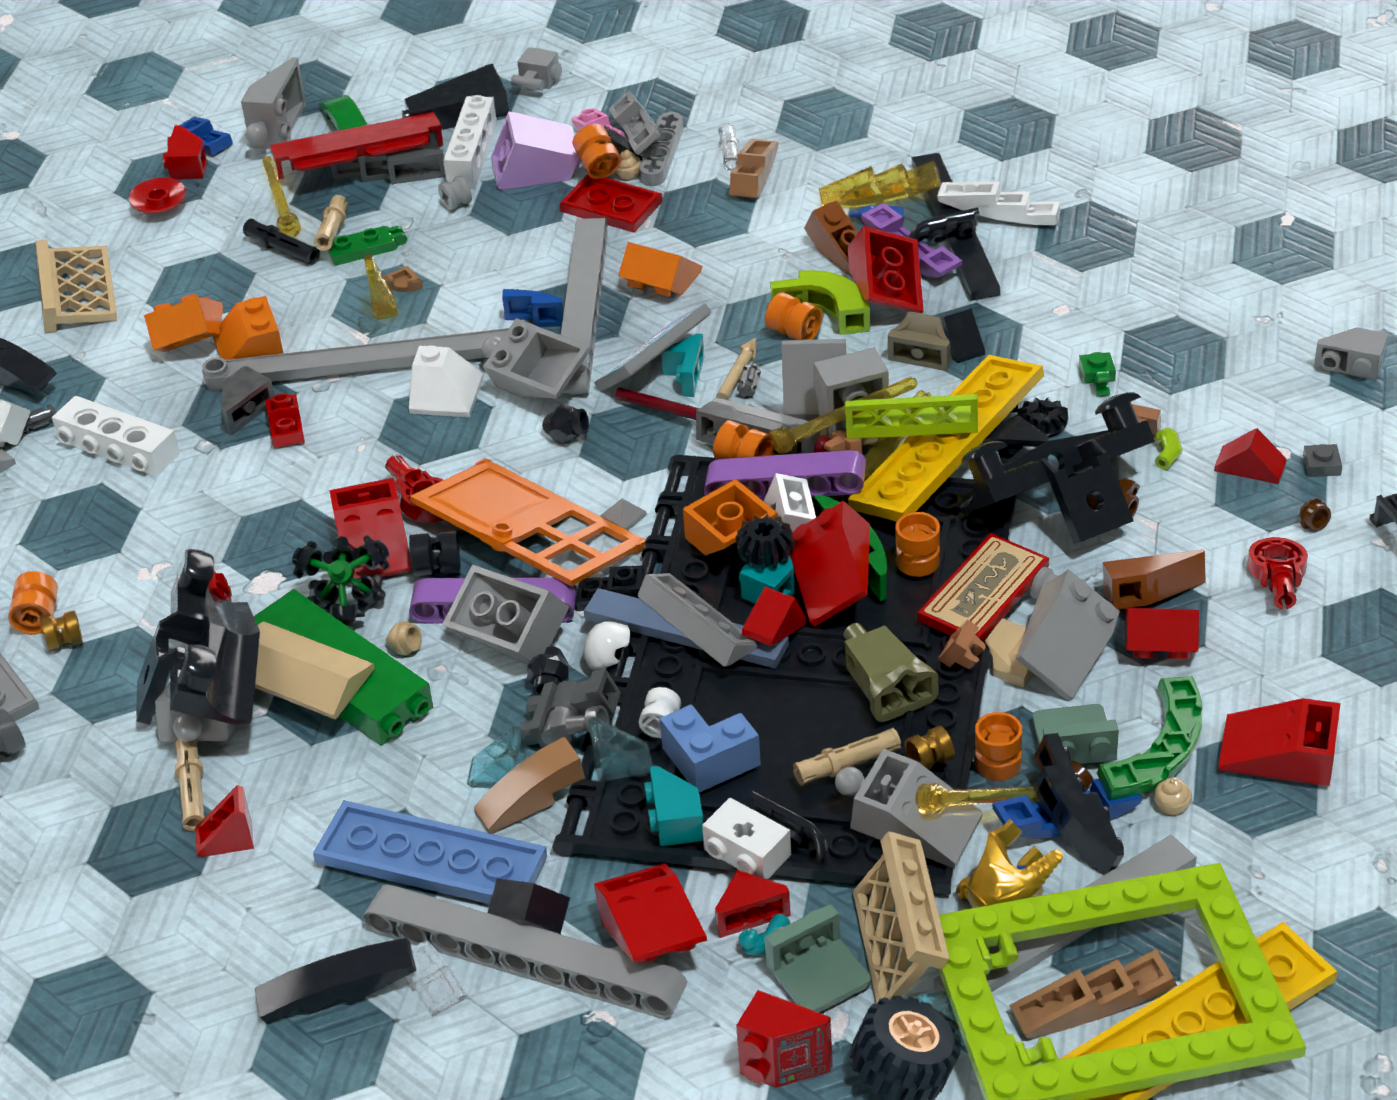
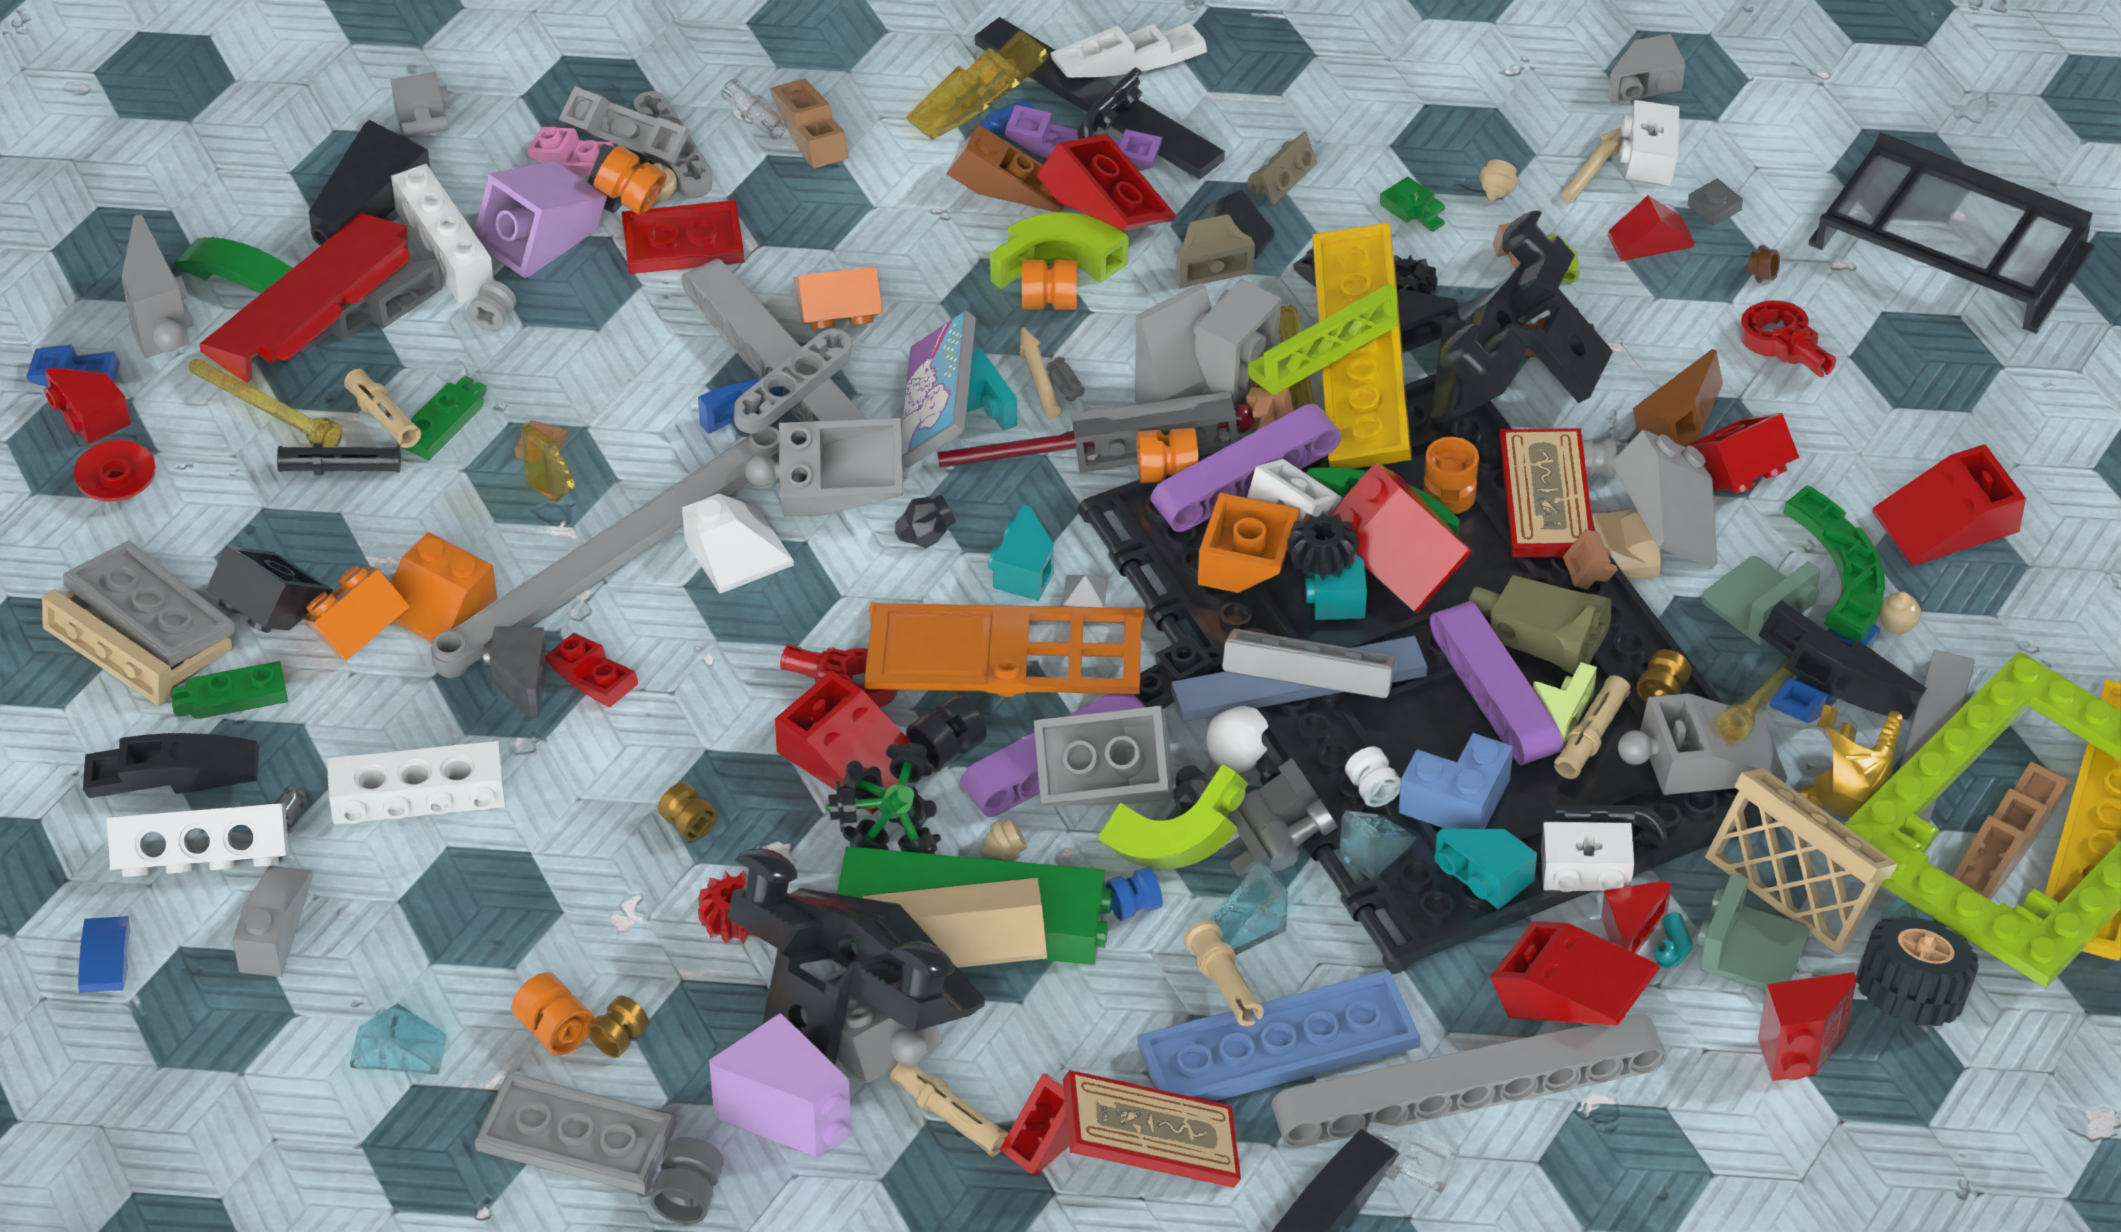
camera: 40 degrees left, 5 degrees up
medium nougat slope [474,736,585,834] -> none
black slope [488,878,570,934] -> none
red slope [741,587,806,646] -> none
clear yellow piece [769,377,917,455] -> none
orange wheel [975,712,1022,781] -> none
none -> light grey tile [63,540,235,667]
none -> green hinge [170,661,288,719]
none -> black slope [206,546,333,633]
none -> pearl gold wheel [658,782,718,842]
none -> lavender slope [709,1013,852,1157]
none -> light grey beam [734,328,852,434]
none -> teal slope [988,504,1054,601]
none -> tile [1063,1070,1241,1188]
none -> lime arch [1097,764,1248,870]
none -> blue wheel [1106,867,1163,922]
none -> tan pin [1183,920,1264,1026]
none -> dark tan hinge [1247,131,1318,205]
none -> medium lavender beam [1430,601,1563,765]
none -> tan plate [1479,160,1518,201]
none -> yellowish green slope [1533,662,1597,753]
none -> tan piece [1561,127,1622,203]
none -> white brick [1620,100,1679,186]

